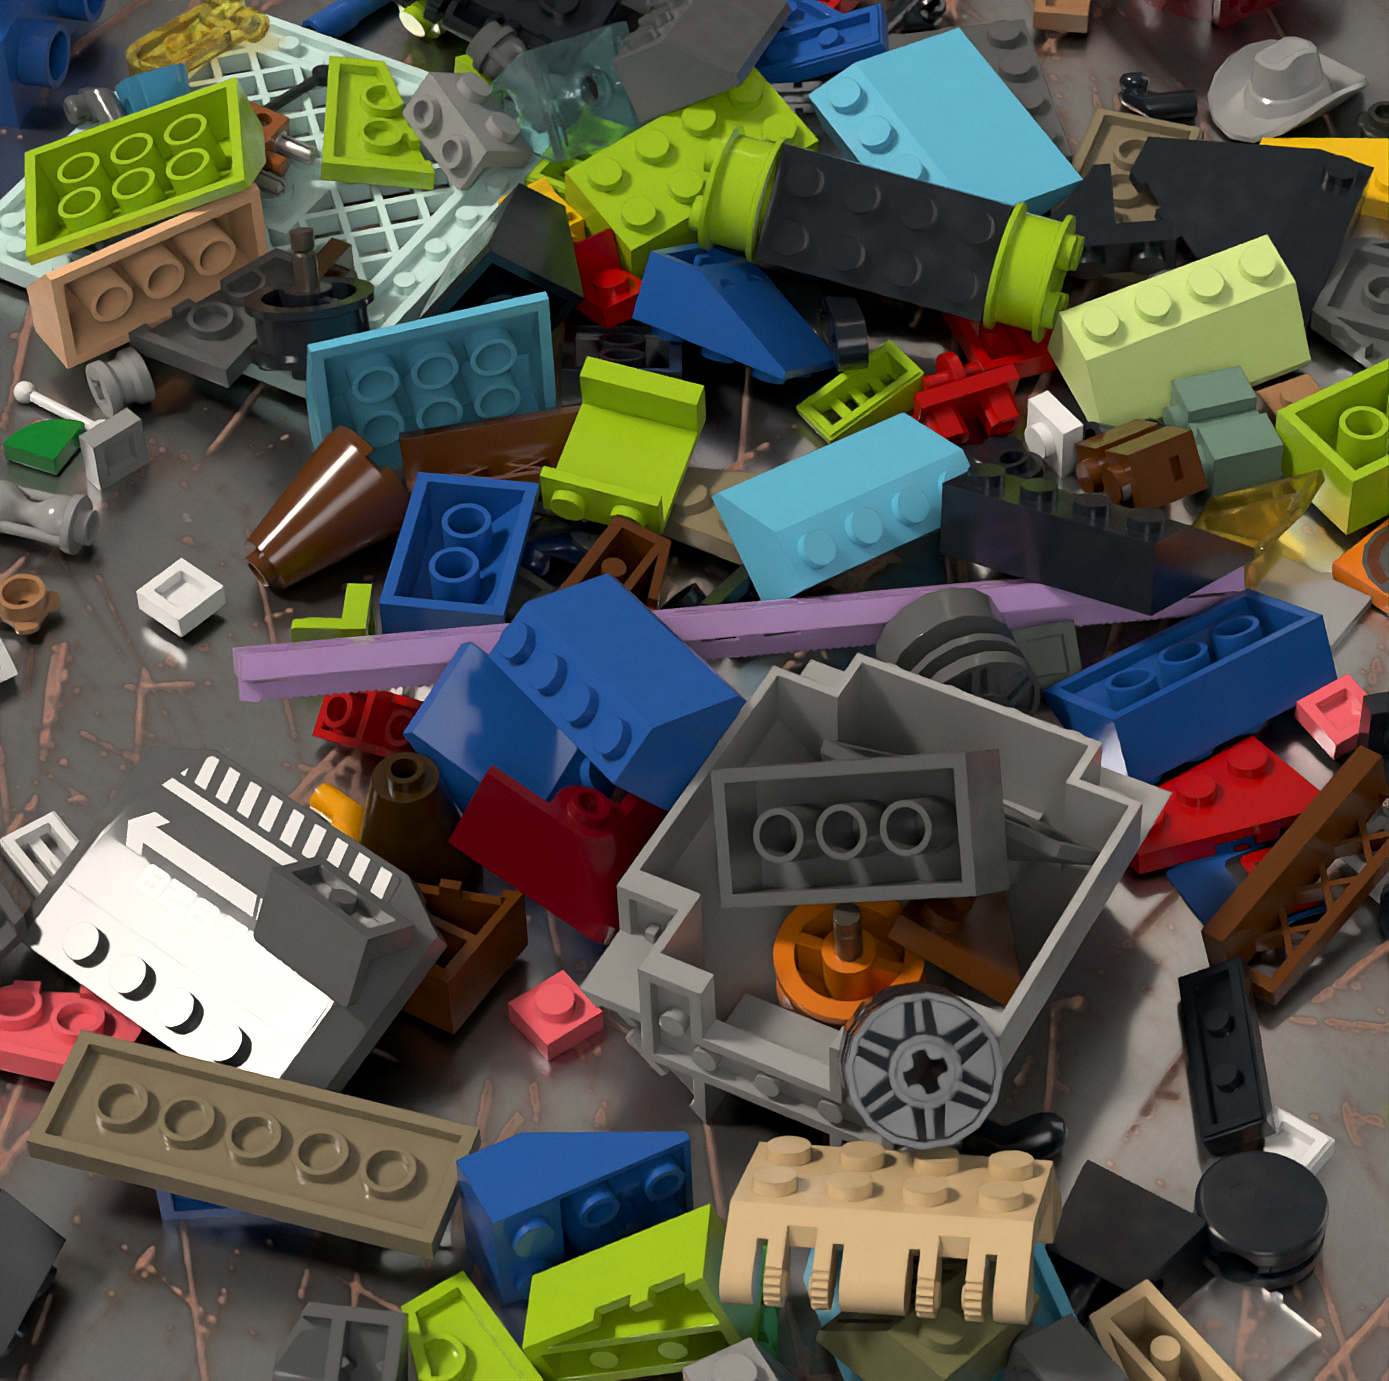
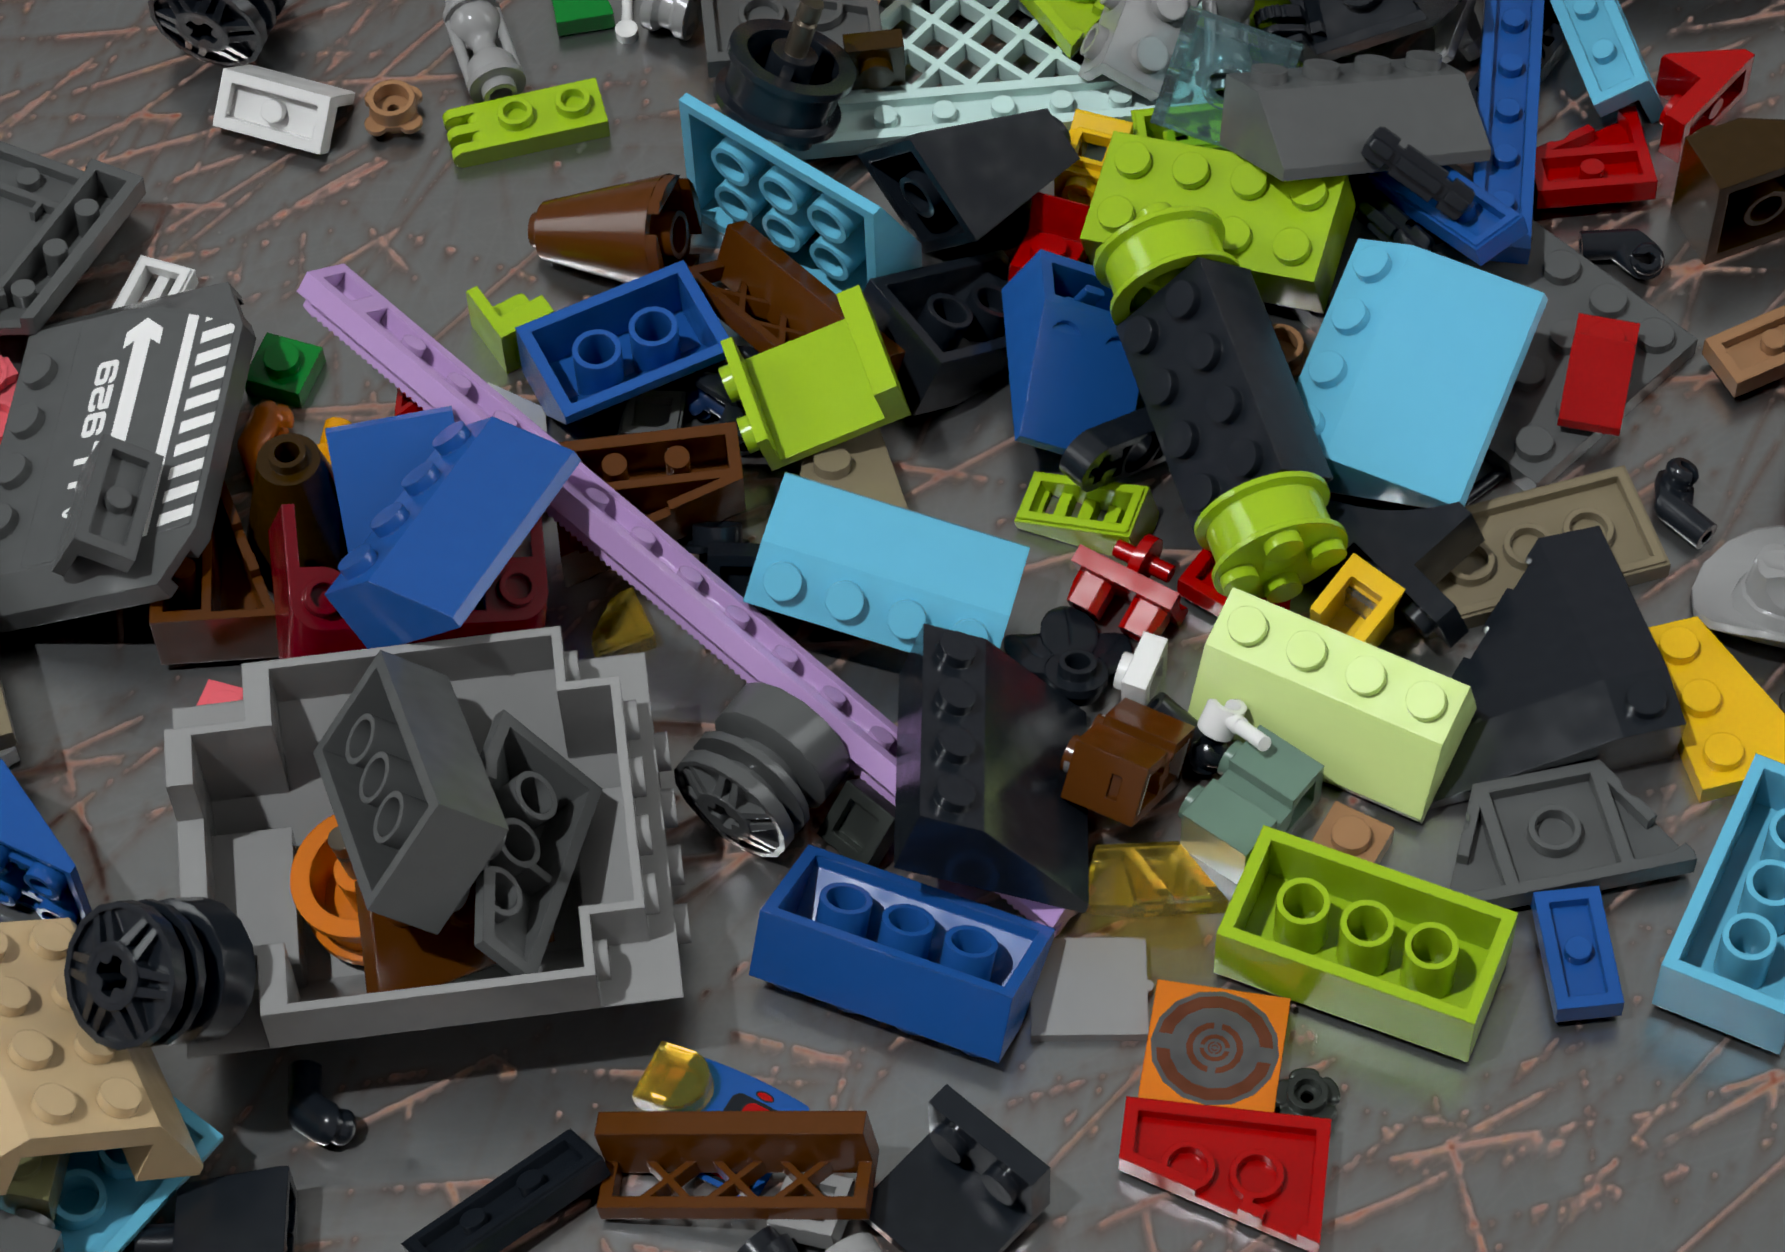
camera: 55 degrees right, 10 degrees up
light grey plate [79,408,149,491] -> none
white plate [136,558,227,637] -> none
red wing [1129,735,1320,874] -> none
coral plate [1294,674,1367,760] -> none
none -> lime hinge [442,77,610,168]
none -> clear yellow tile [632,1041,714,1111]
none -> white hand [1197,699,1271,752]
none -> yellow window [1310,553,1406,647]
none -> black axle [1361,126,1475,220]
none -> red slope [1557,313,1640,436]

